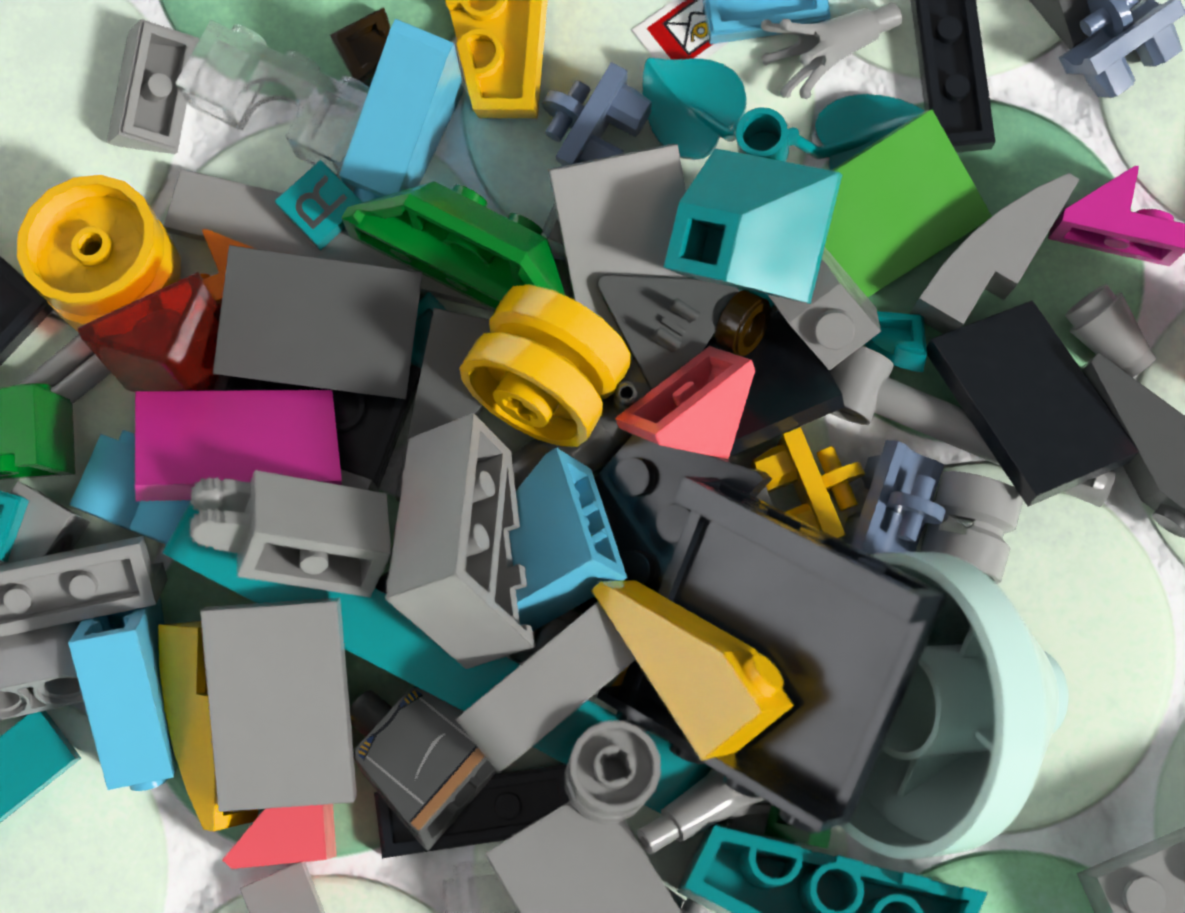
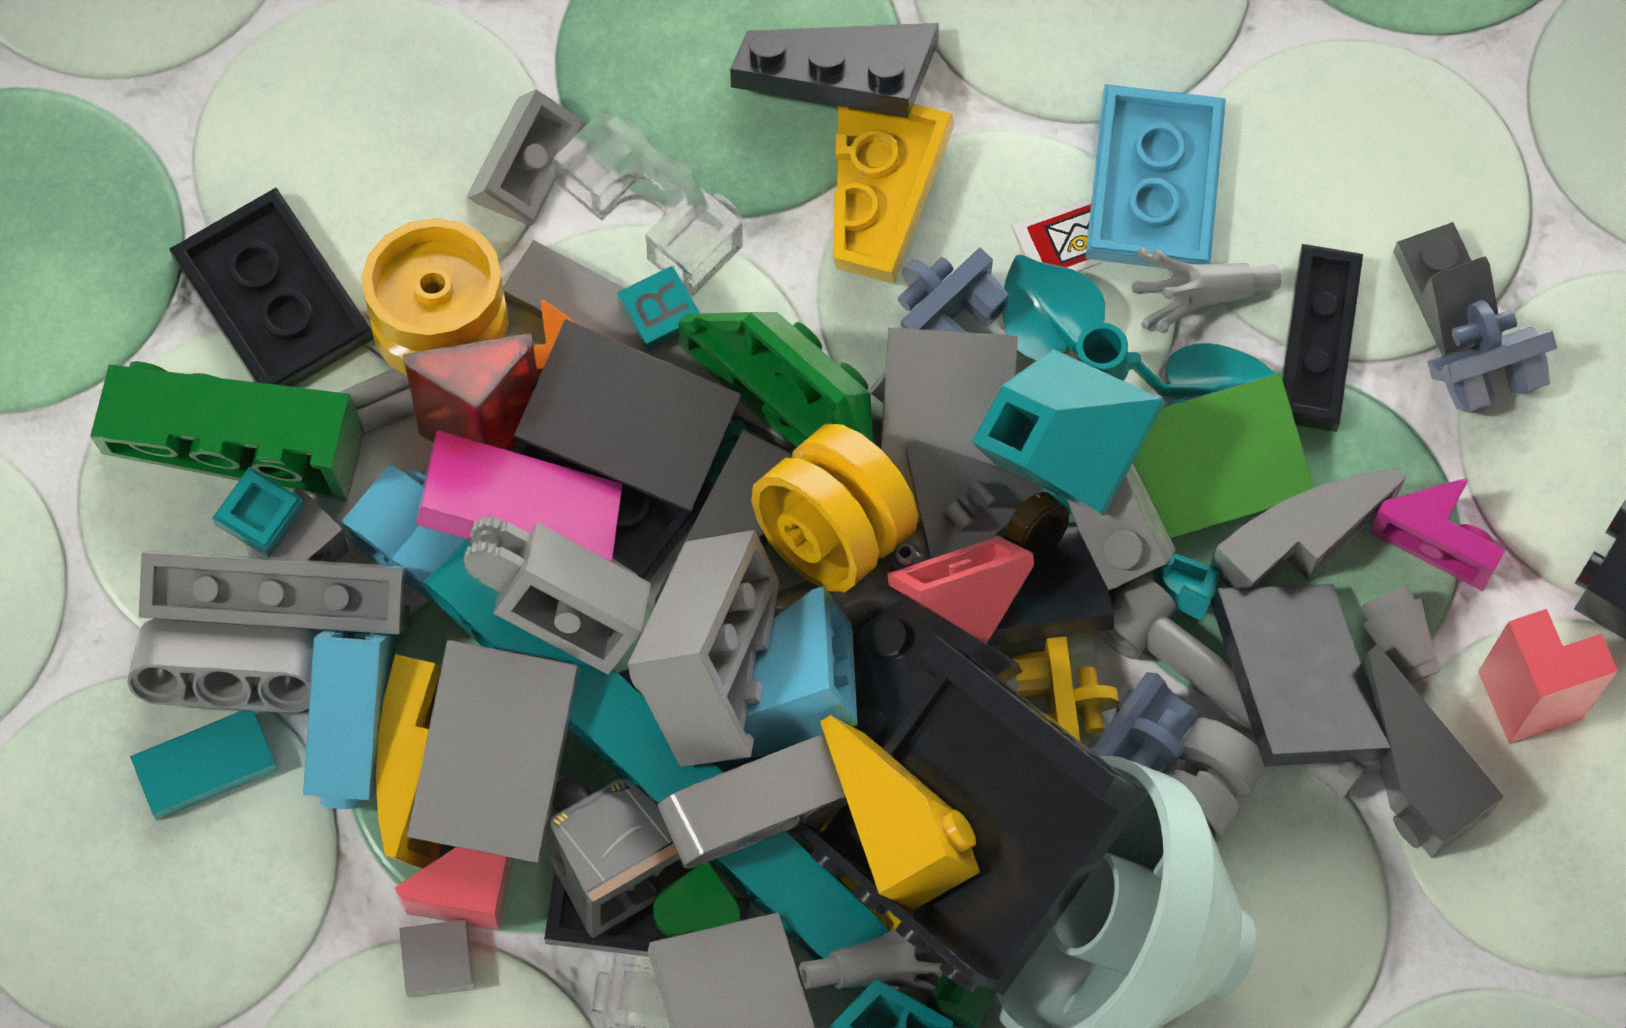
camera: 10 degrees right, 10 degrees down
dark brown tile [330,7,391,93] -> none
medium azure slope [339,19,464,202] -> none
light grey wheel [564,721,661,823] -> none
none -> green tile [653,862,740,938]

